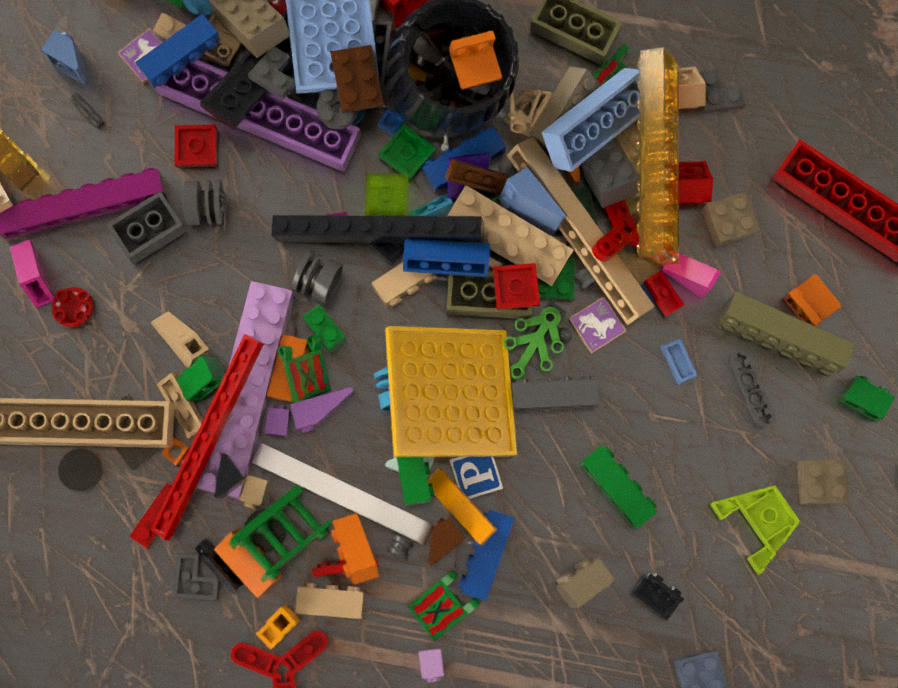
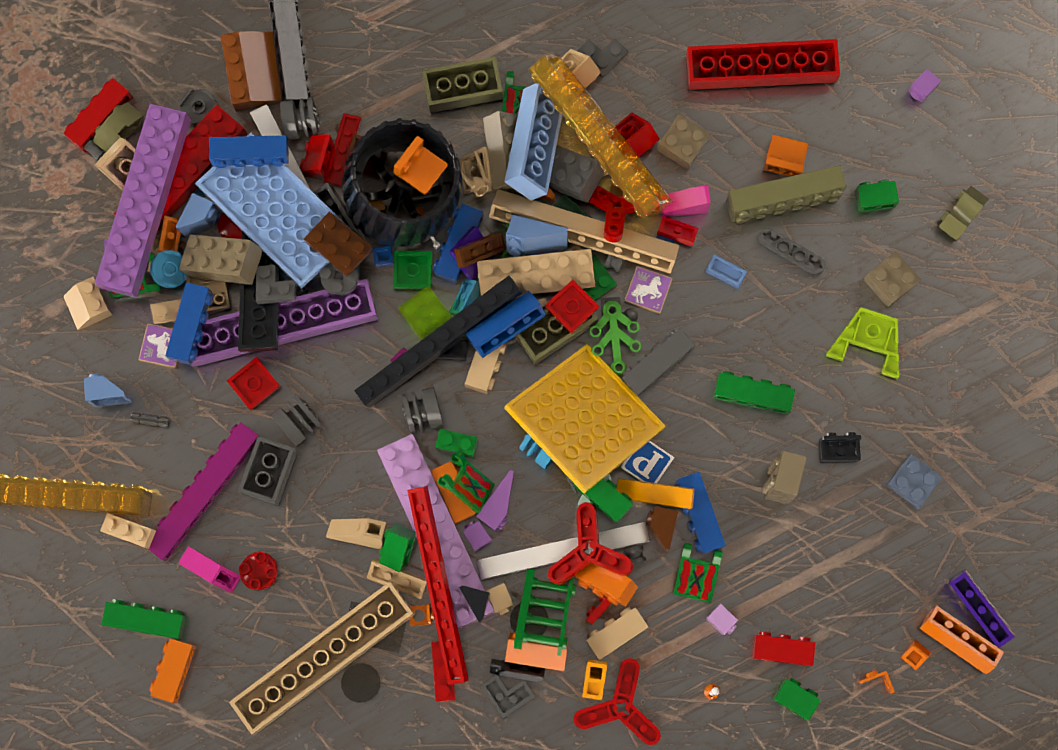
camera: 30 degrees left, 0 degrees up
none -> red piece [548,502,634,585]

